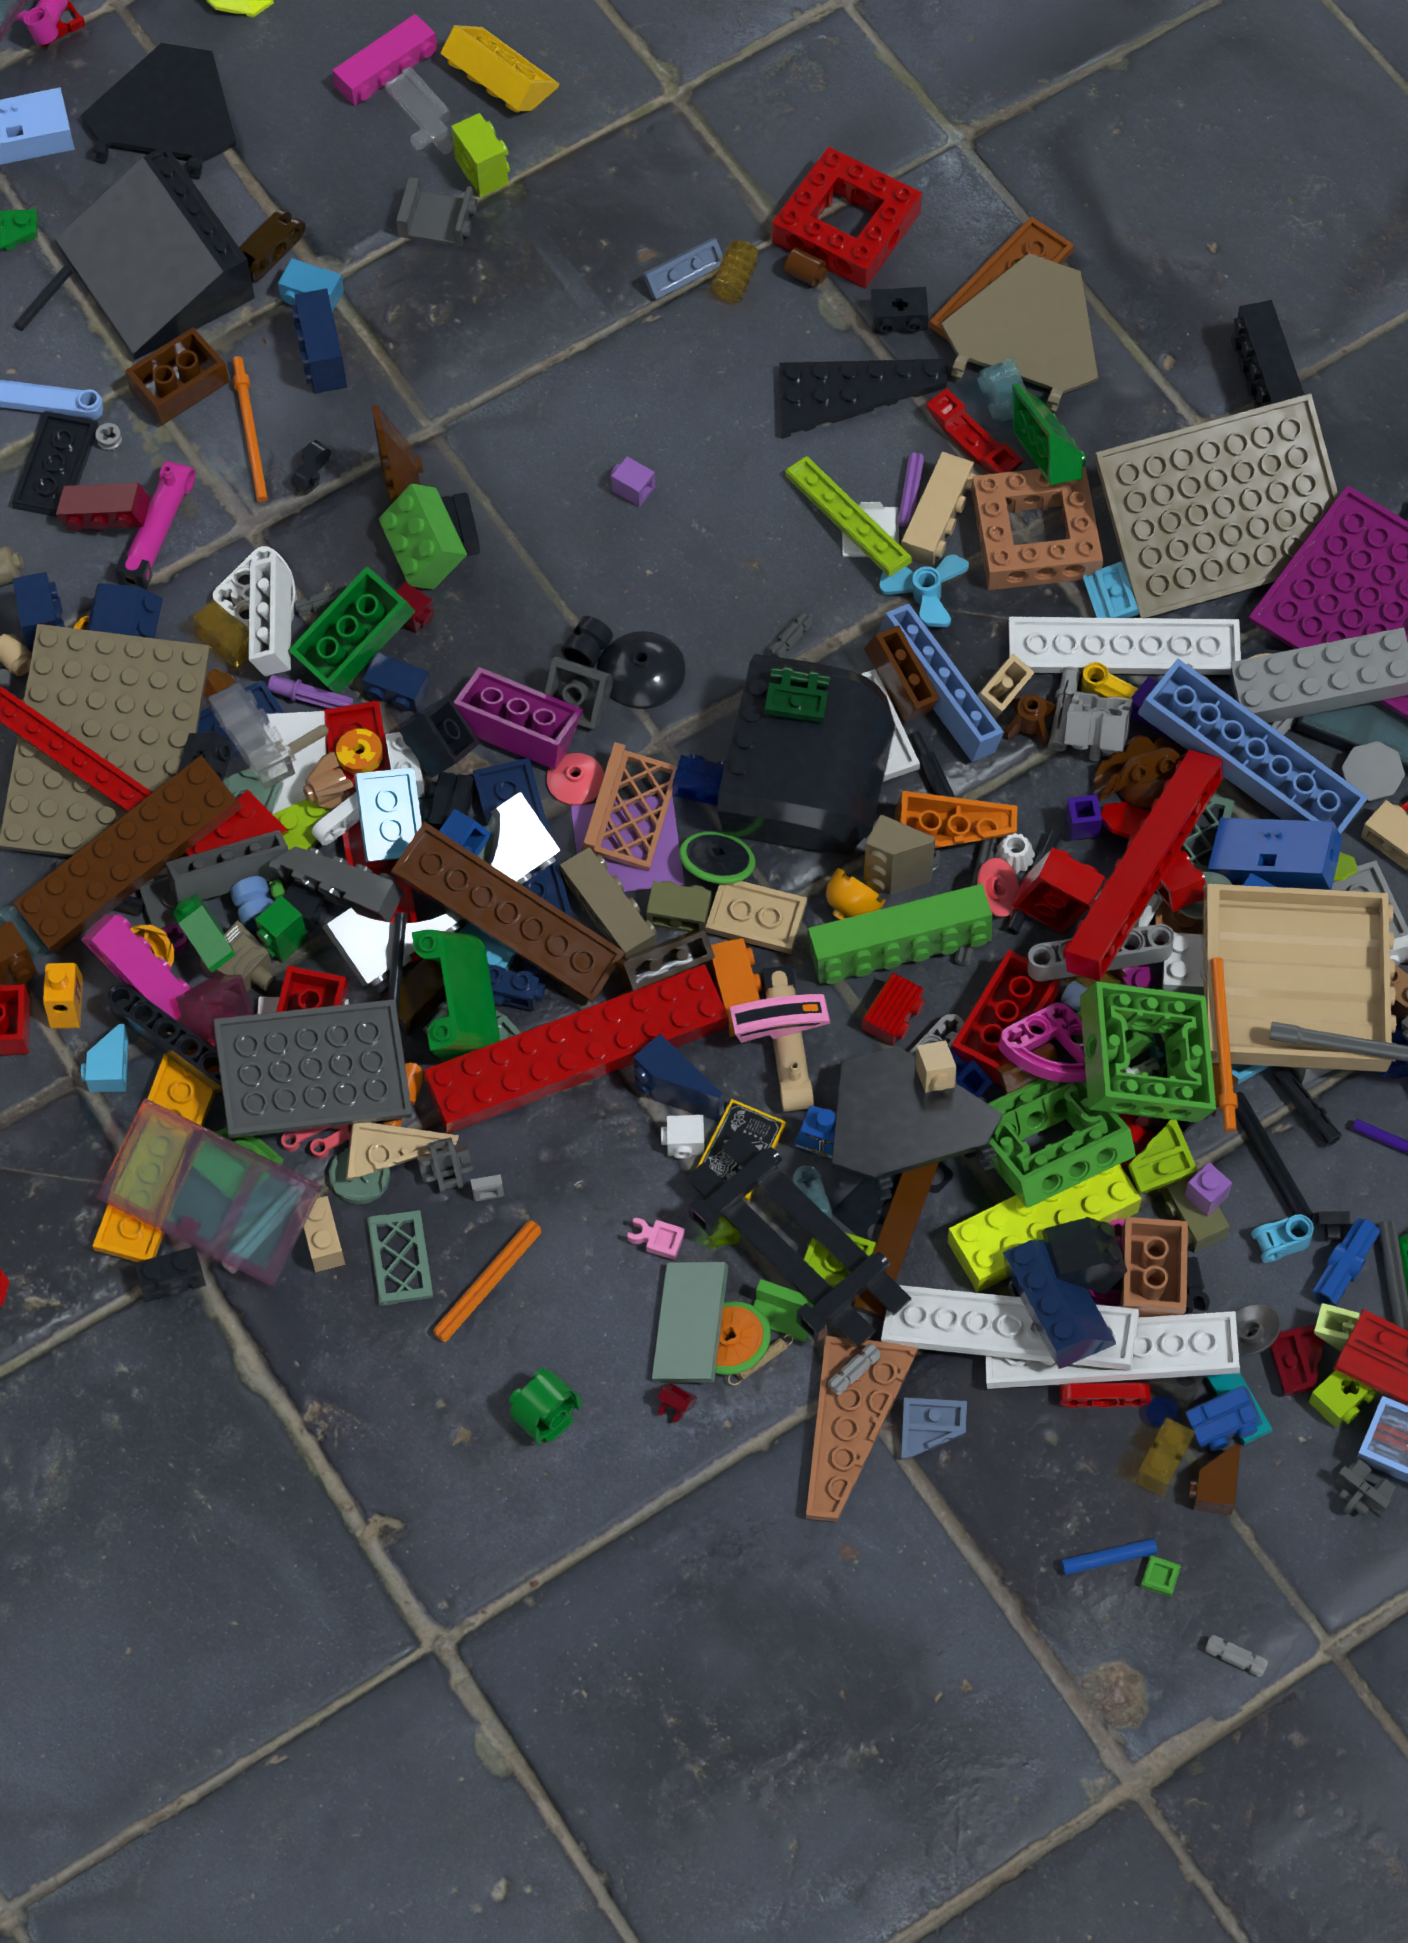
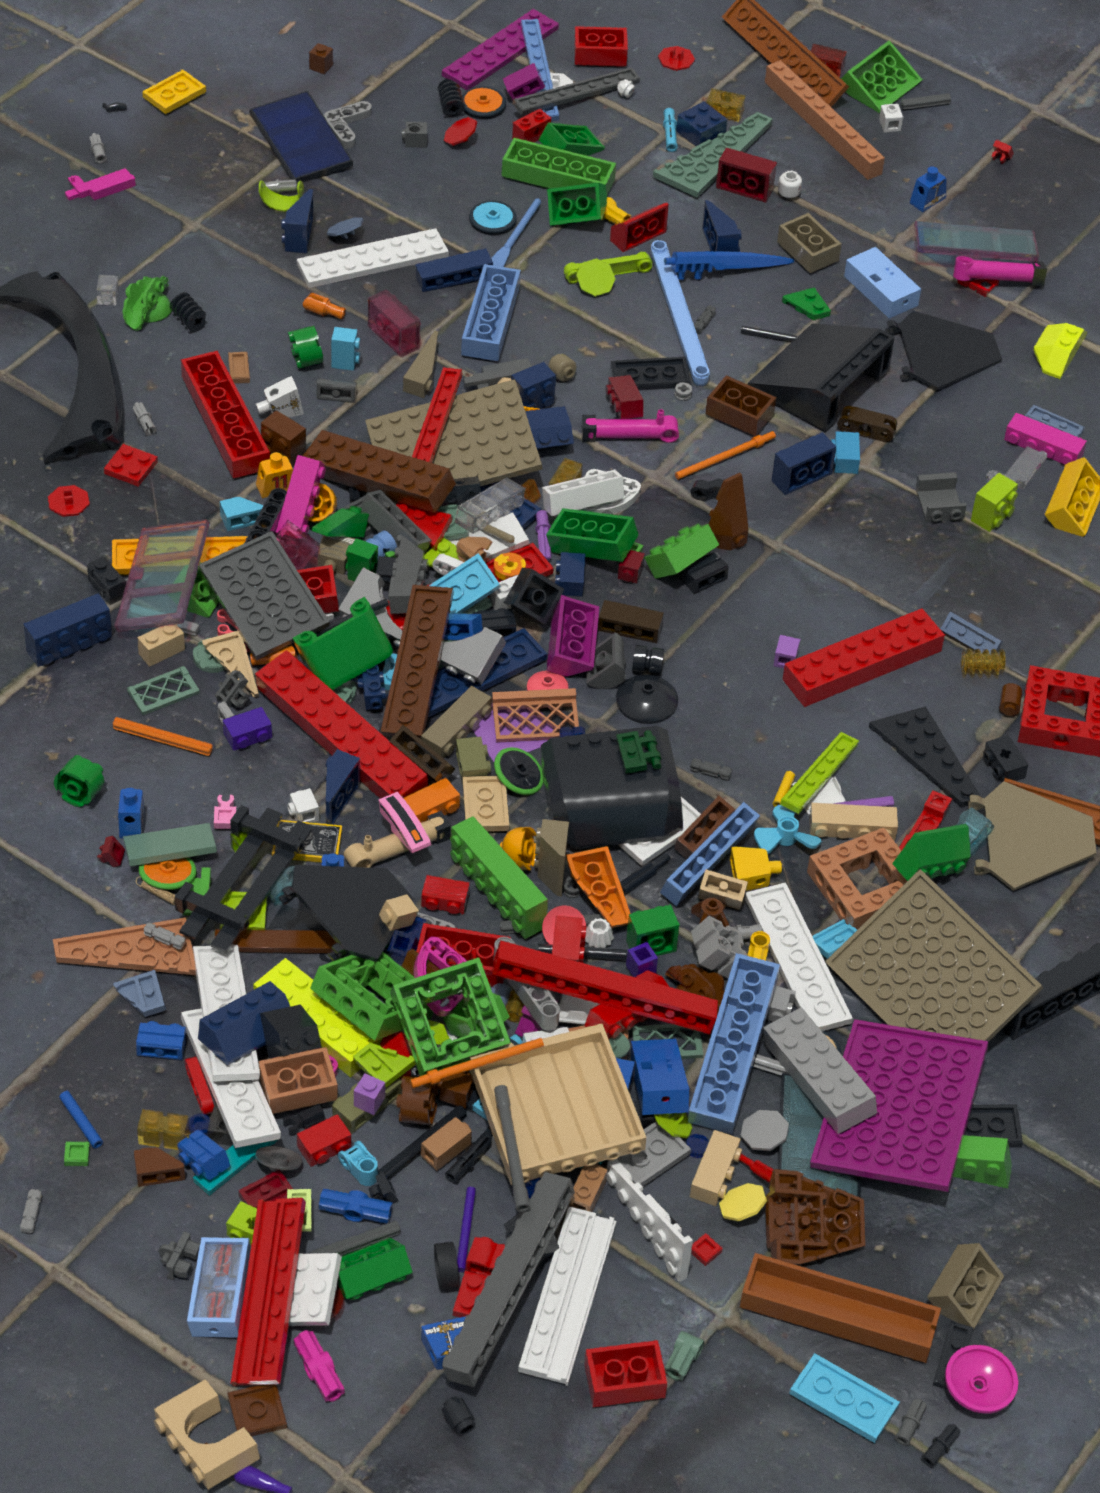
camera: 65 degrees right, 15 degrees down
none -> dark blue brick [23,593,112,667]
none -> blue torso [118,788,145,839]
none -> blue brick [136,1021,187,1060]
none -> dark purple brick [223,707,272,751]
none -> red brick [297,1114,351,1167]
none -> reddish brown brick [396,1076,438,1125]
none -> medium nougat brick [421,1117,472,1170]
none -> dark brown brick [598,600,664,644]
none -> green brick [626,905,680,956]
none -> clear blue tile [686,1134,709,1158]
none -> yellow torso [730,847,782,891]
none -> yellow piece [772,771,795,807]
none -> red brick [782,608,945,707]
none -> sand blue tile [1025,405,1085,438]

